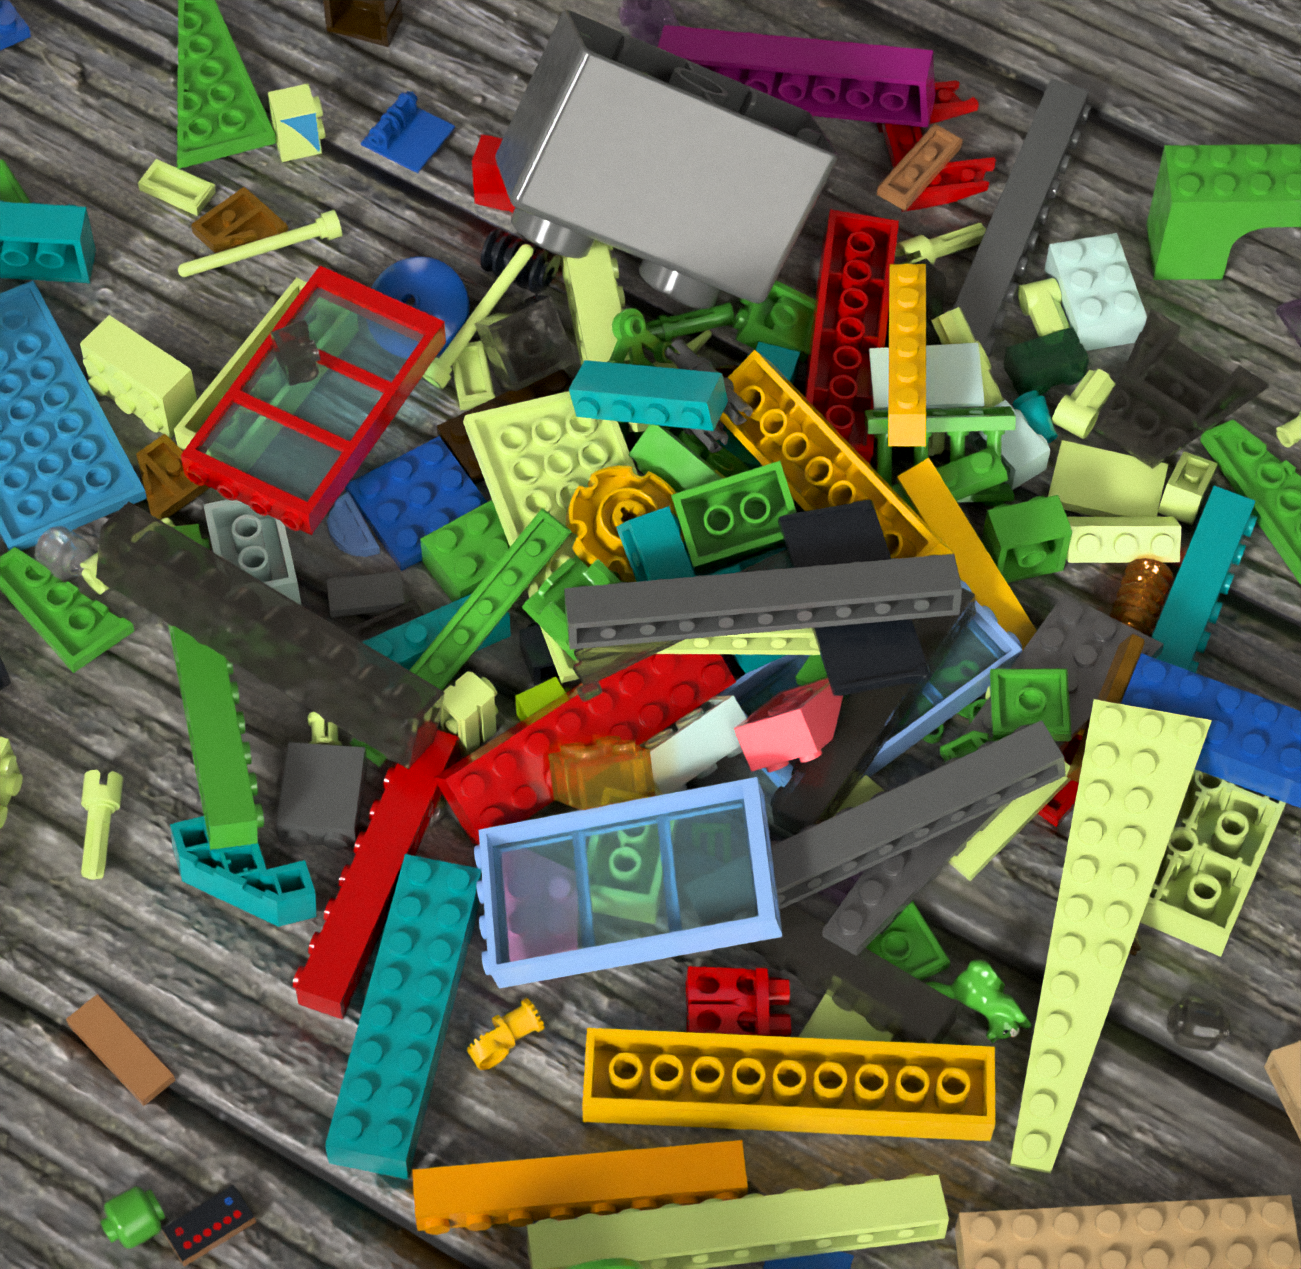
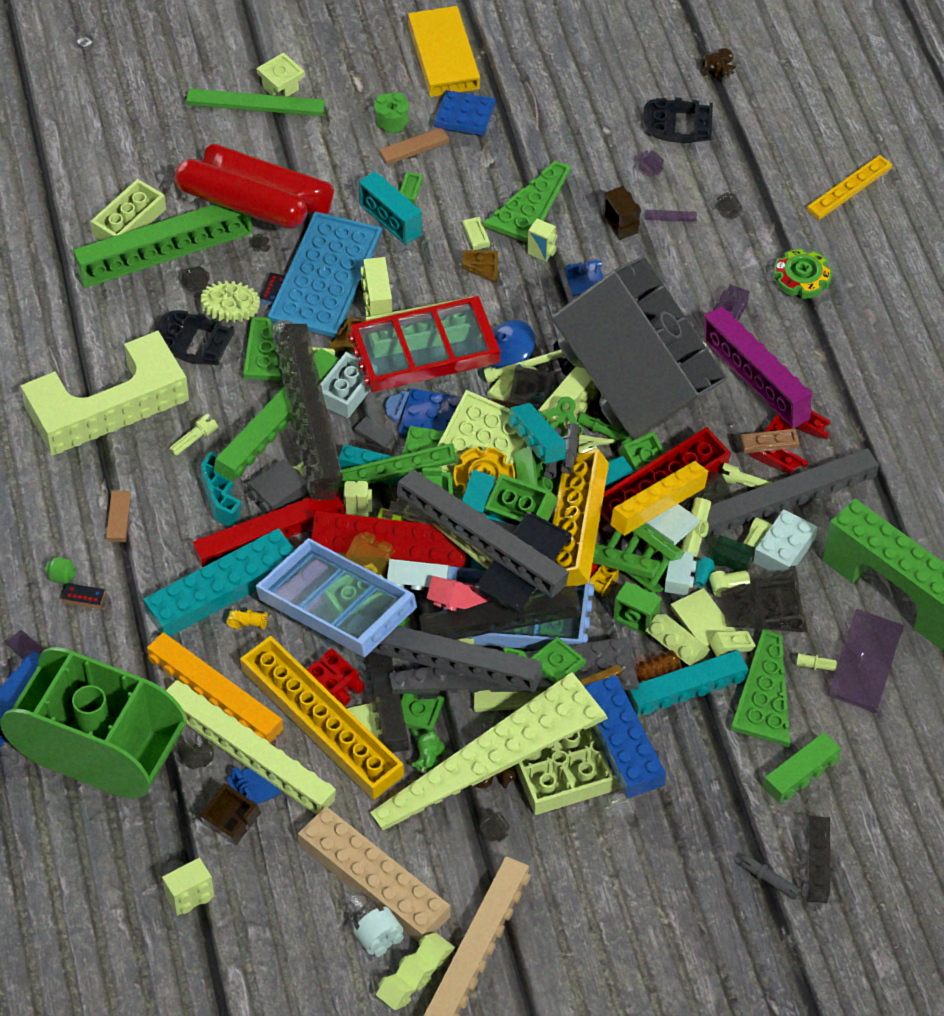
camera: 45 degrees right, 5 degrees down
yellowish green piece [178,210,343,277] -> none
clear smoke brick [271,320,320,386] -> none
yellow tile [896,458,1037,651] -> none

